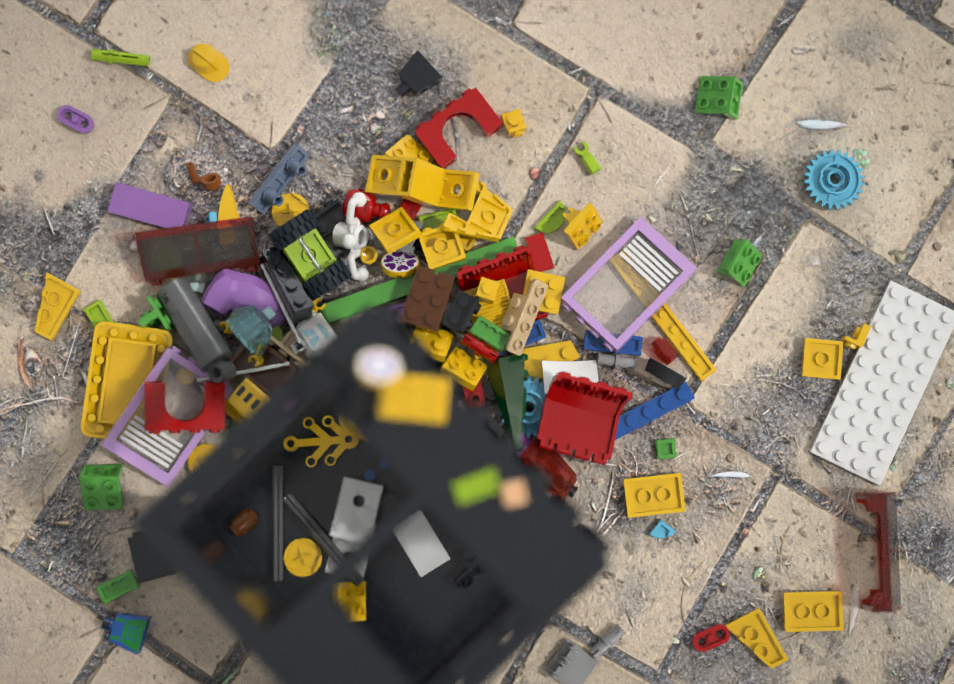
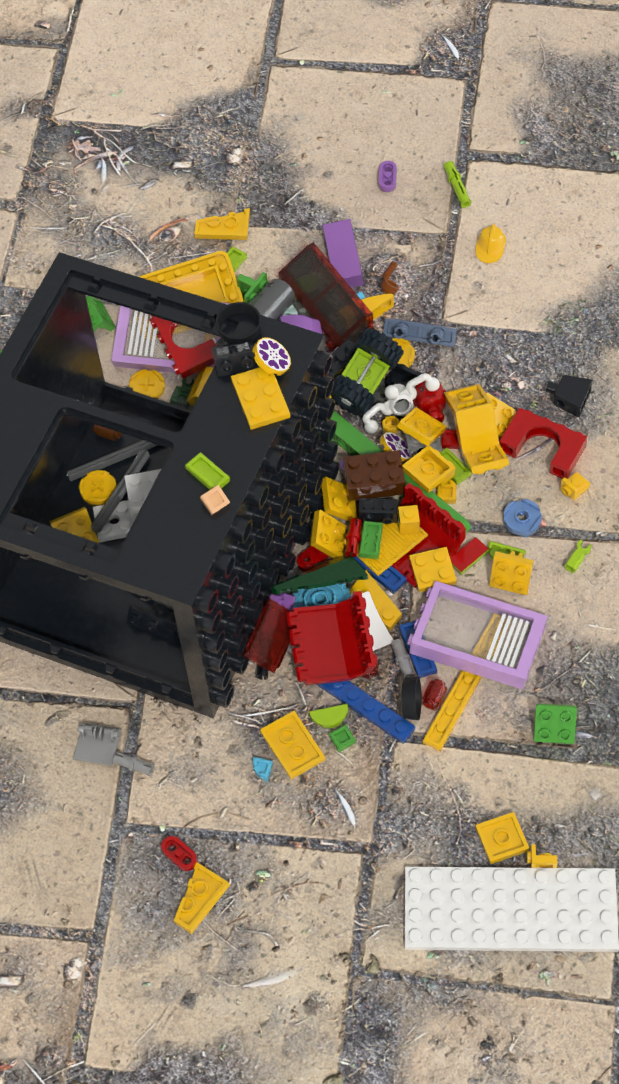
camera: 75 degrees right, 25 degrees down
yellow wing [441,181,513,242] -> none
tan bracket [500,278,548,356] -> none
yellow plate [782,591,844,632] -> none
clear red windscreen [856,492,901,613] -> none
none -> lime tile [309,704,348,729]
none -> medium blue plate [504,499,542,537]

